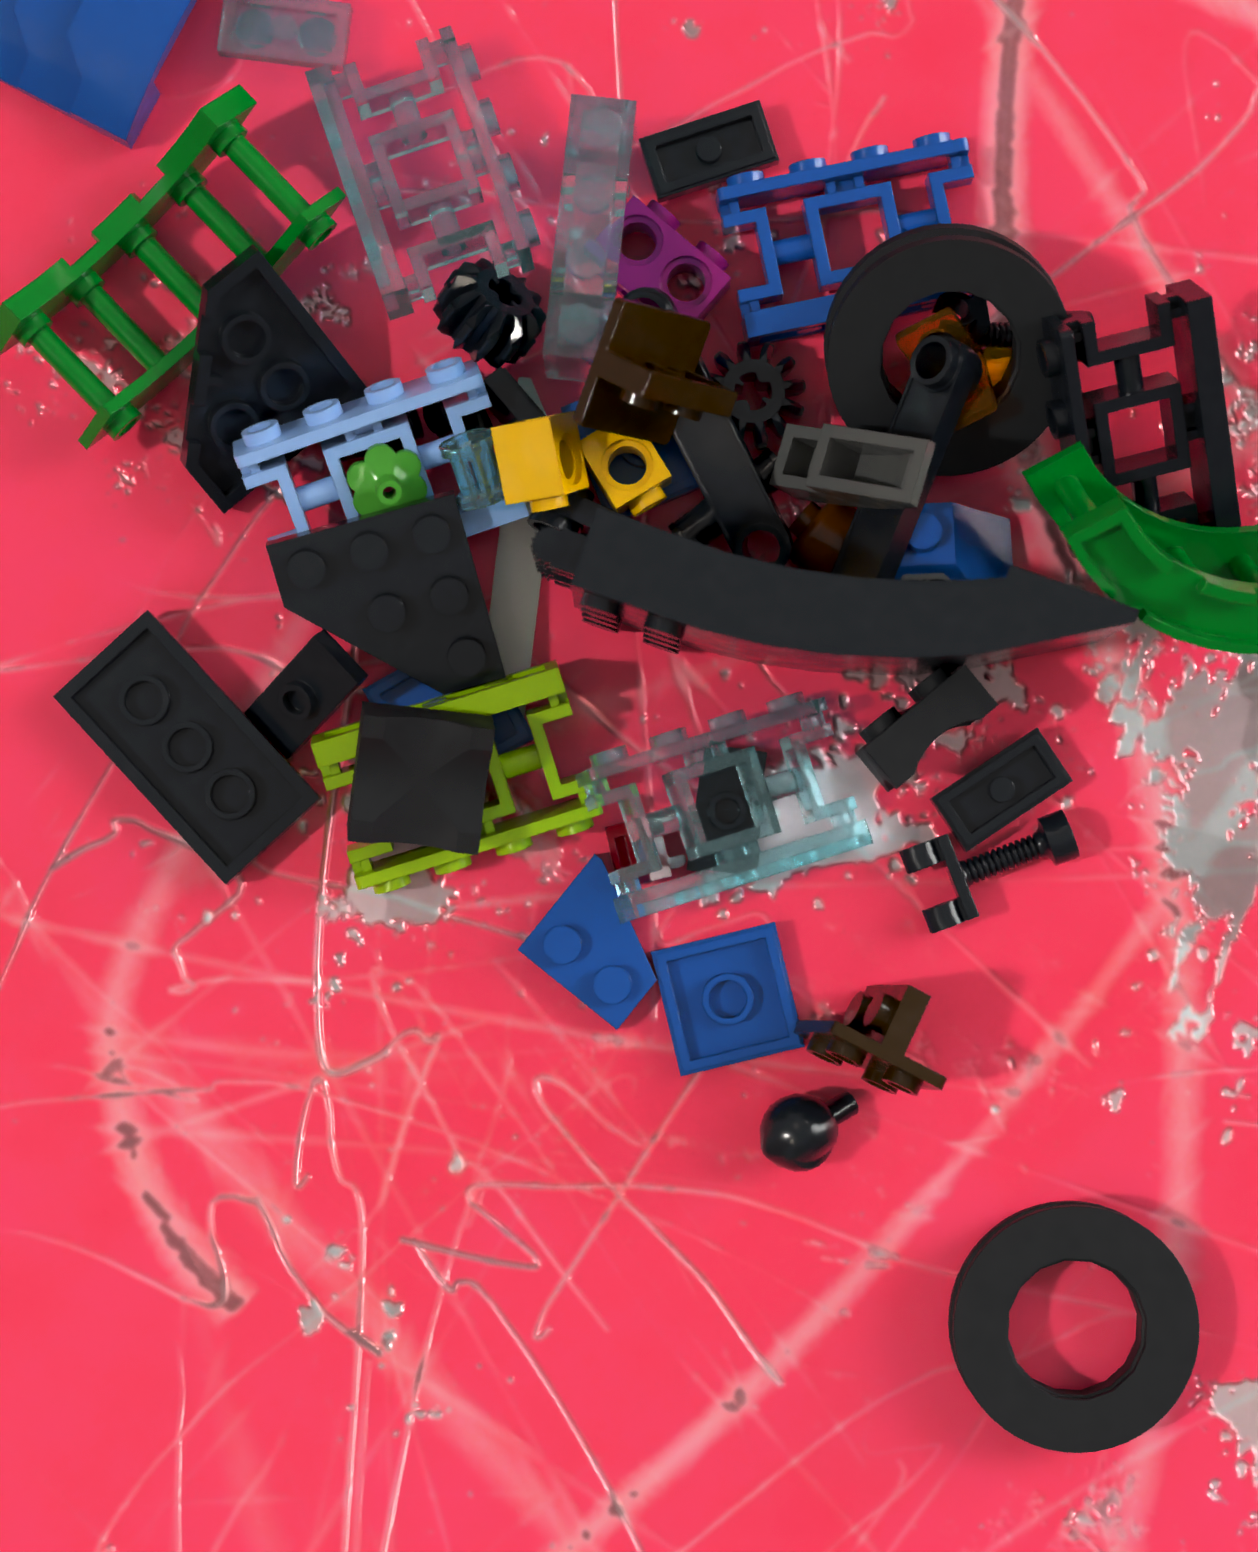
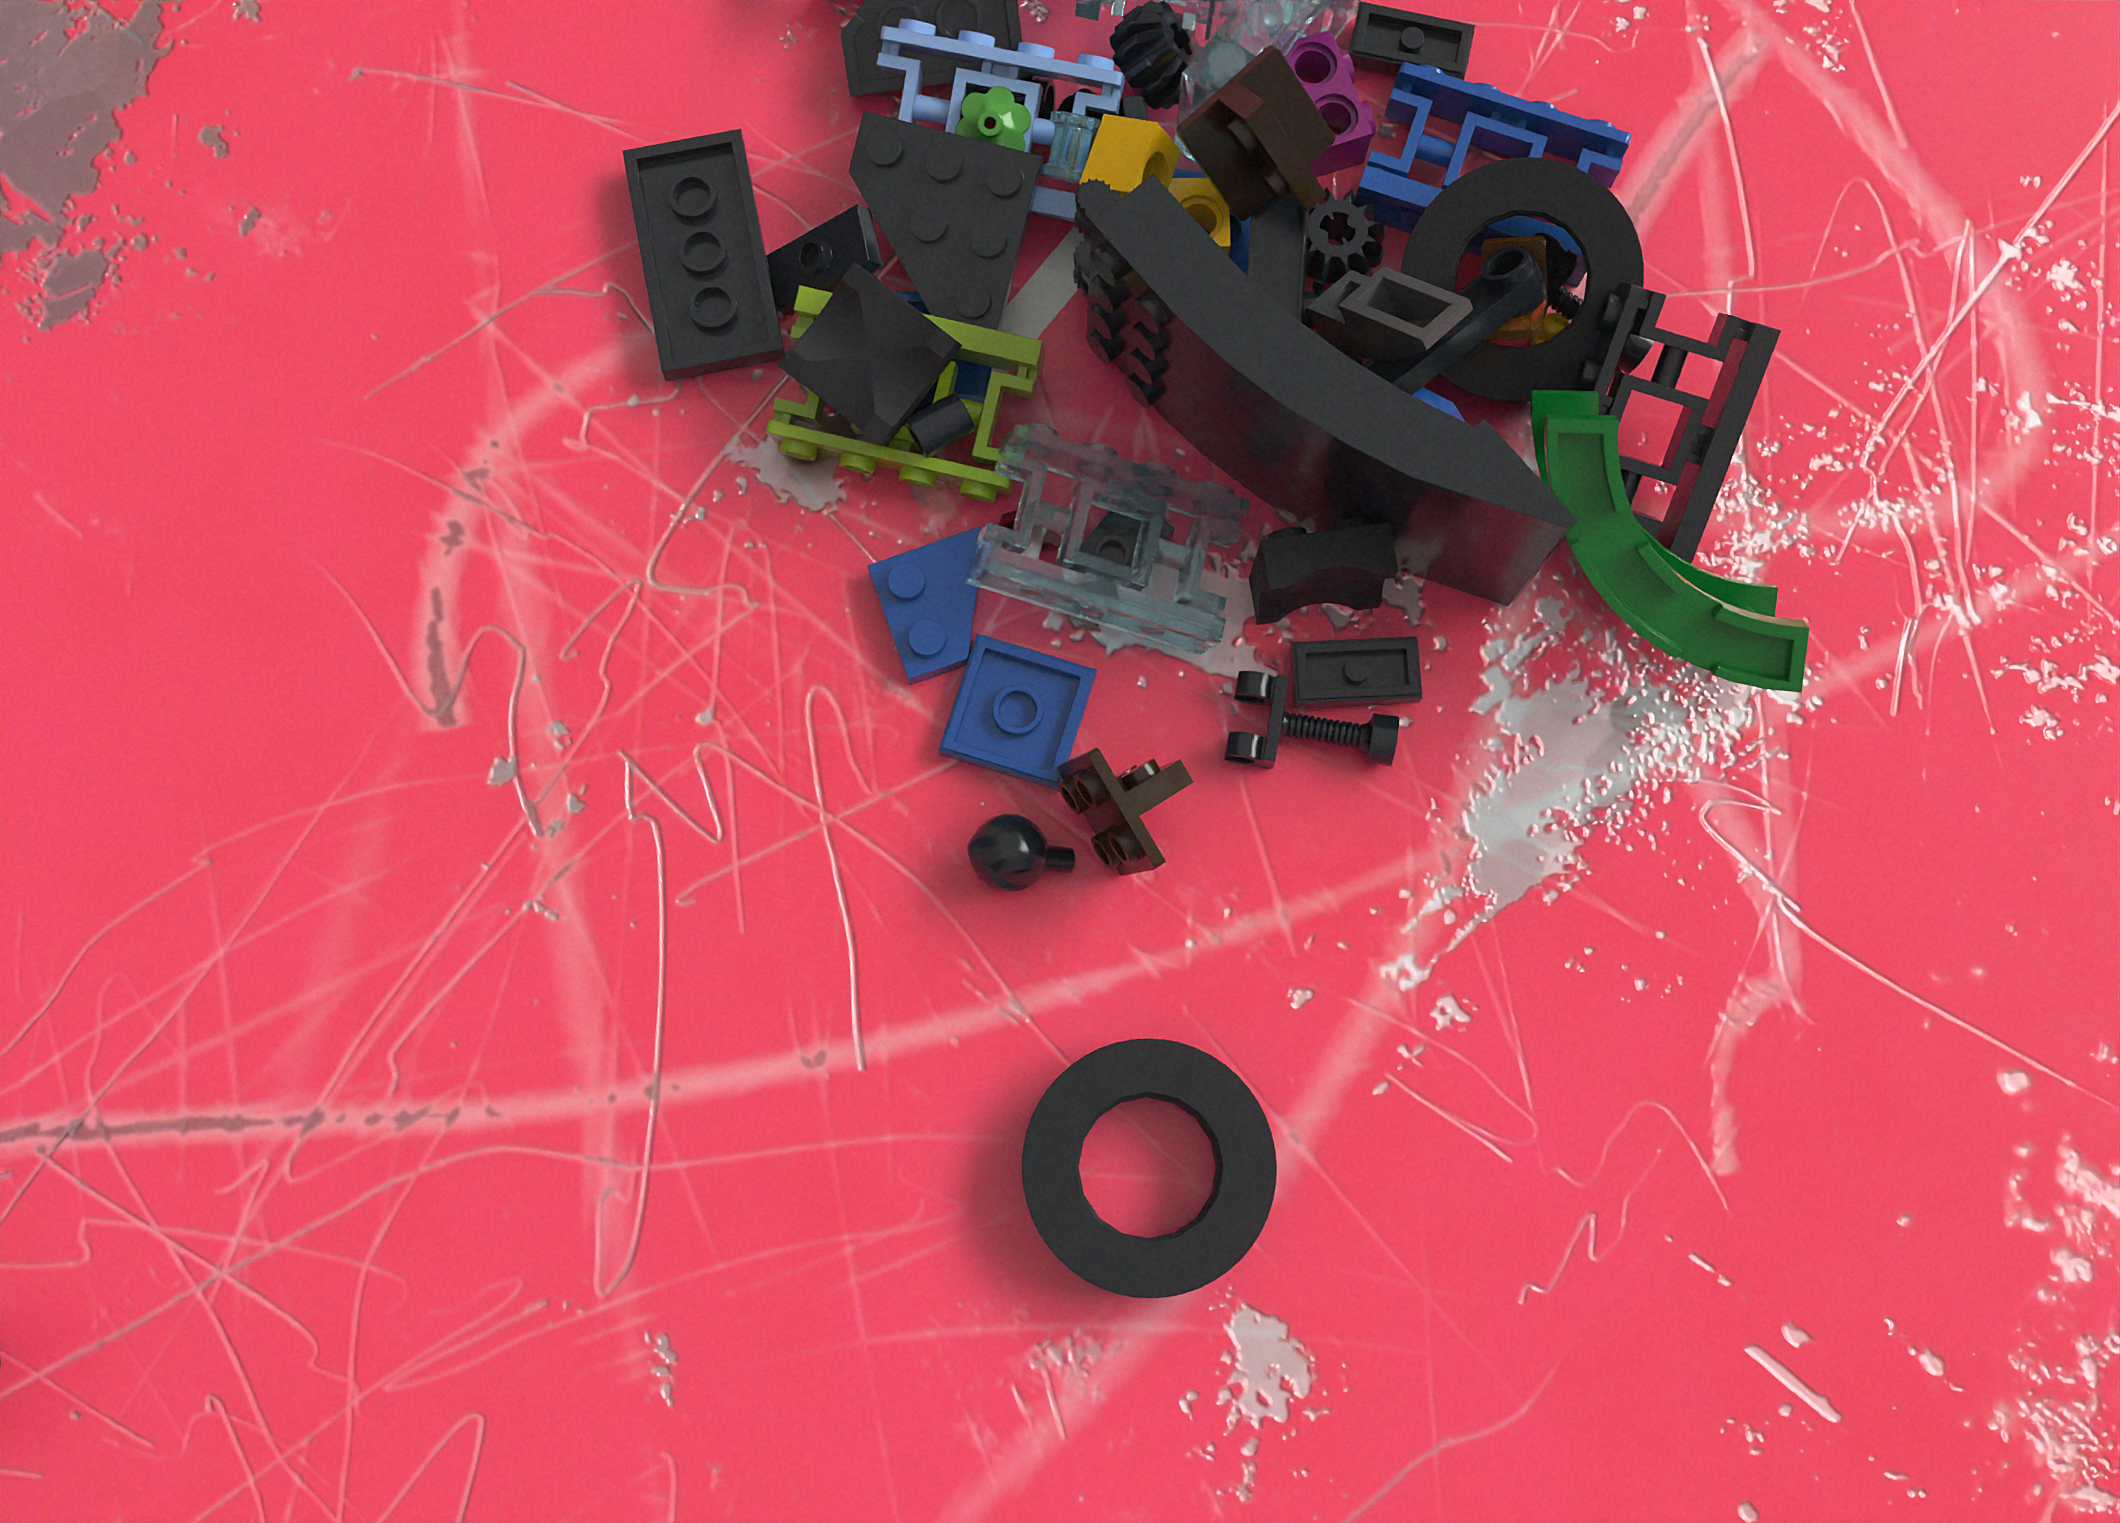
camera: 30 degrees right, 10 degrees down
none -> black hinge [904,392,976,459]

